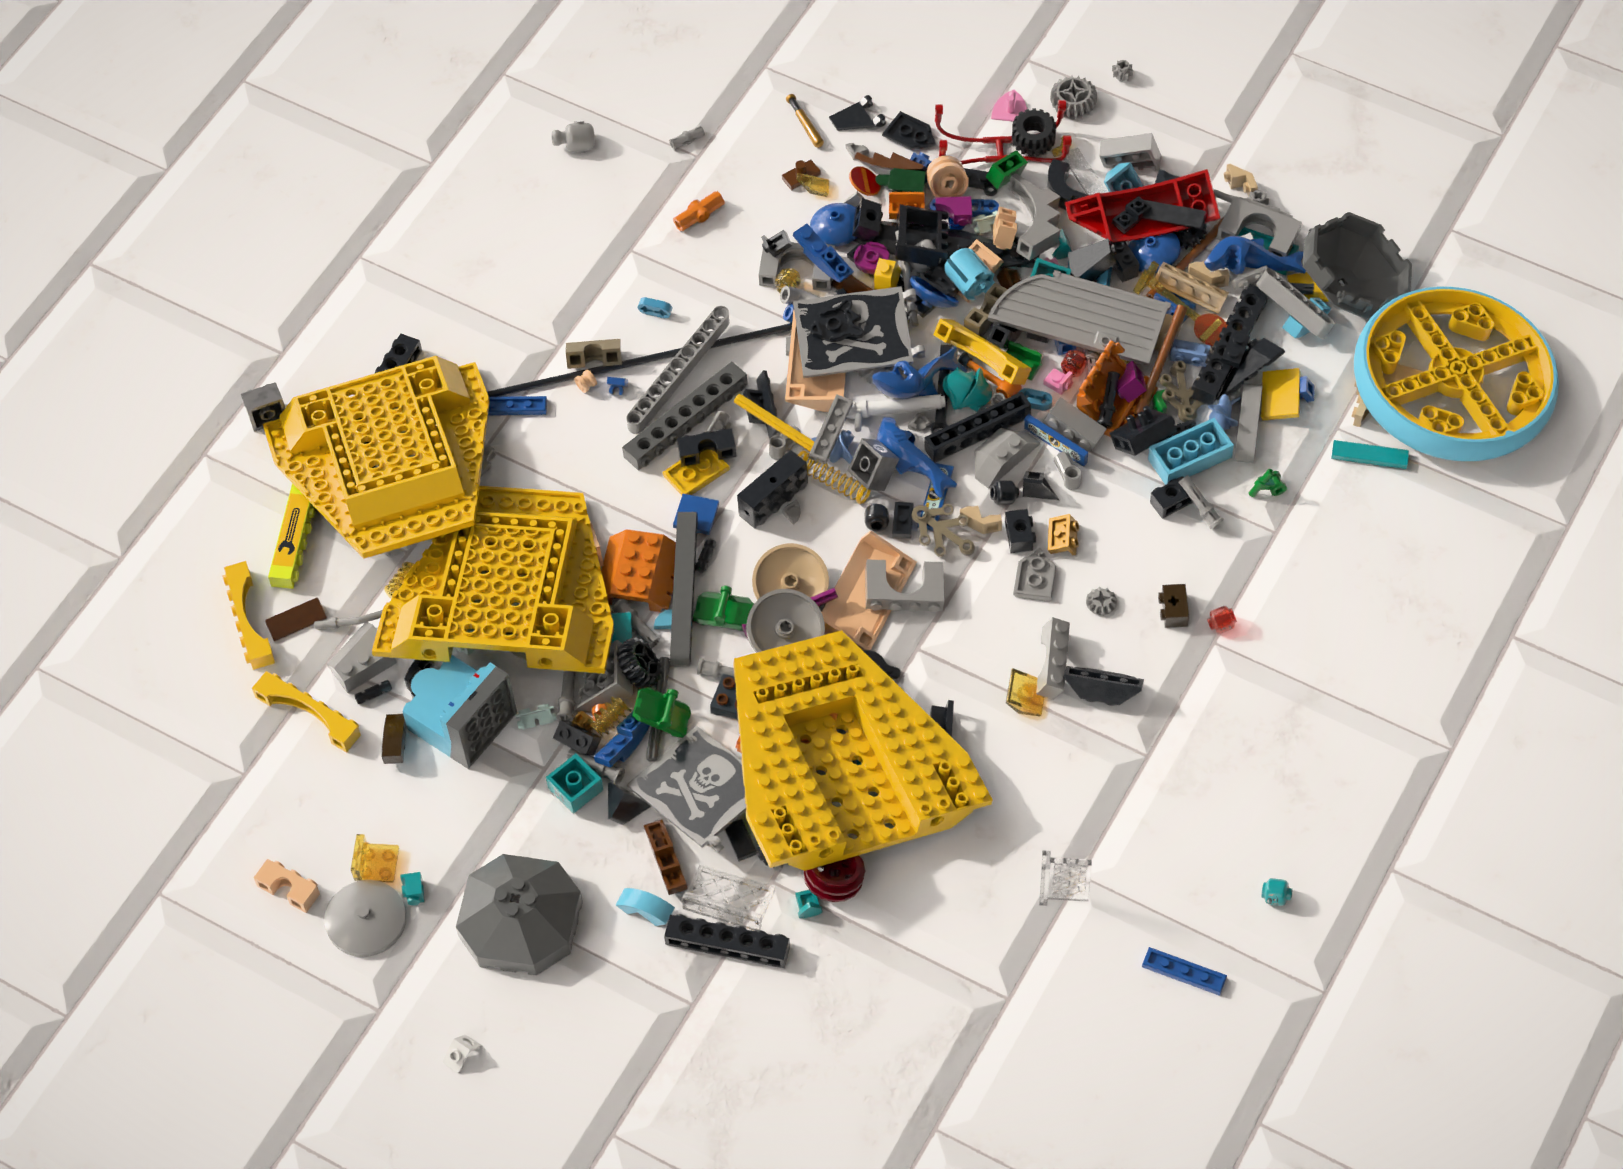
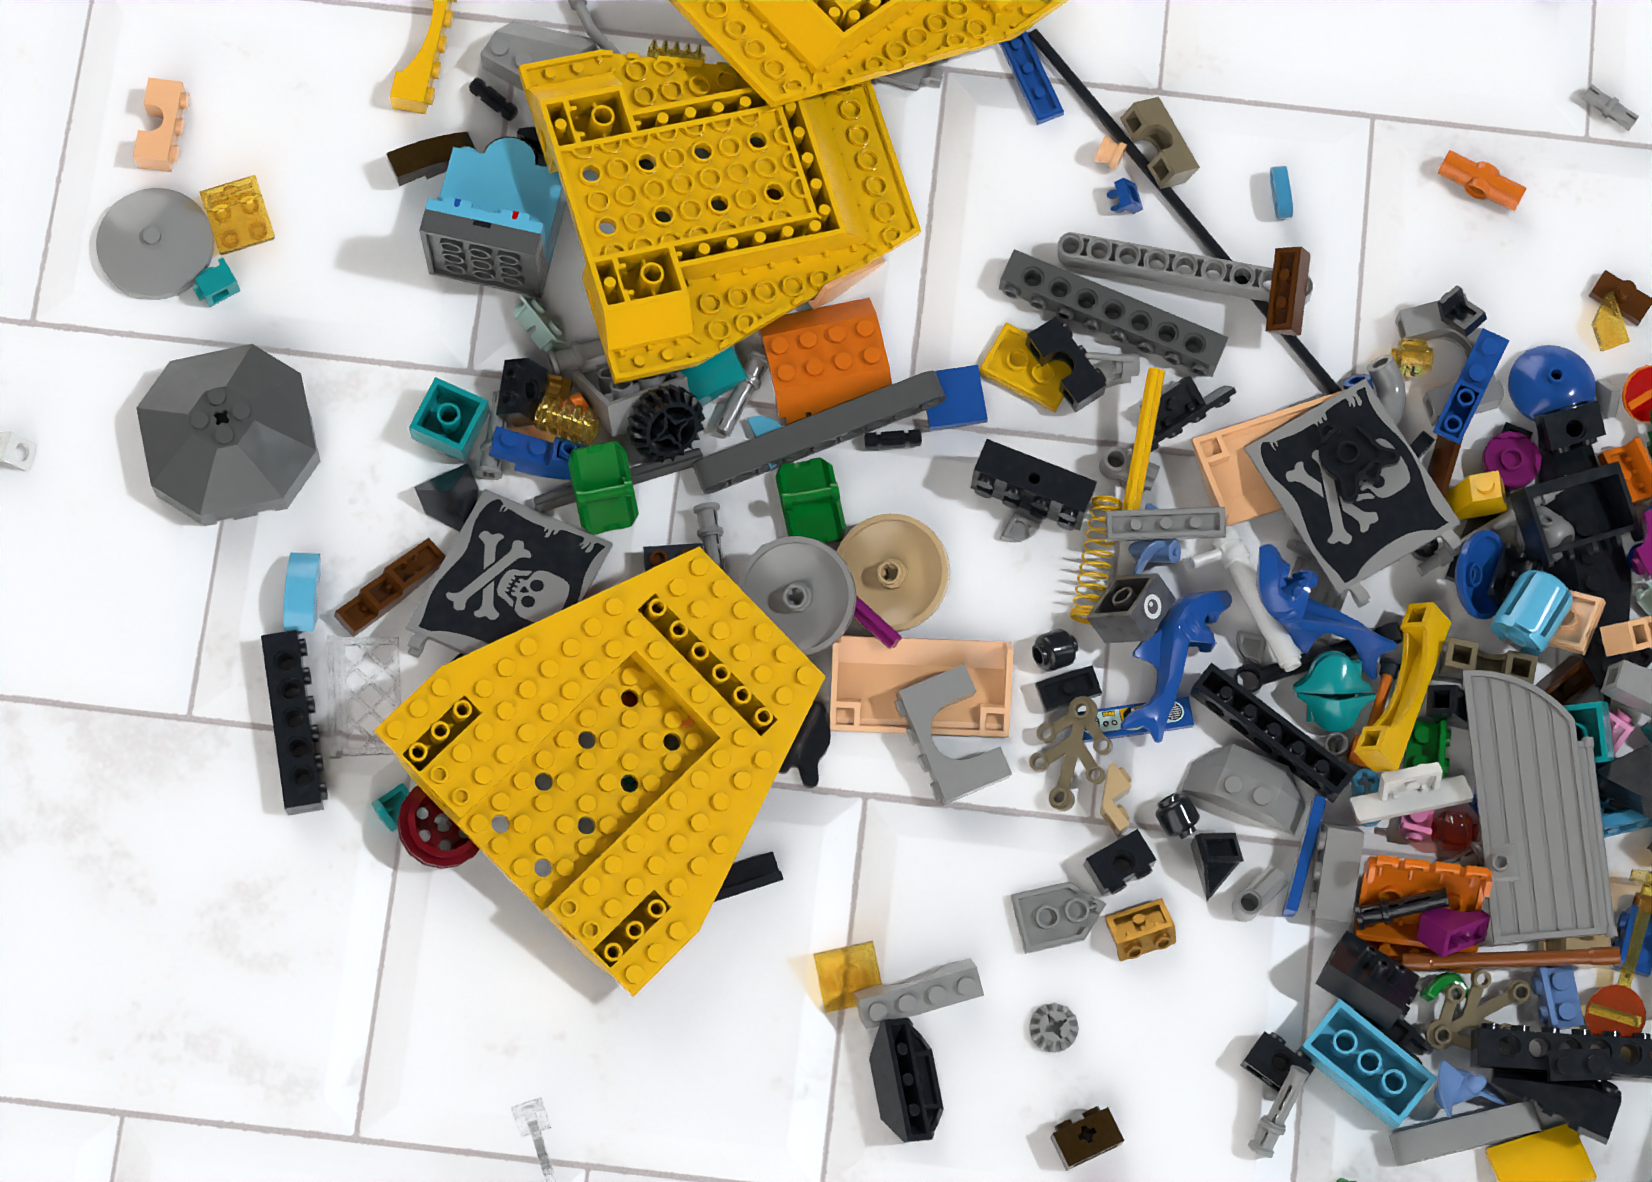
camera: 60 degrees right, 15 degrees up
none -> reddish brown slope [1265,246,1311,336]
none -> white bracket [1349,762,1473,824]

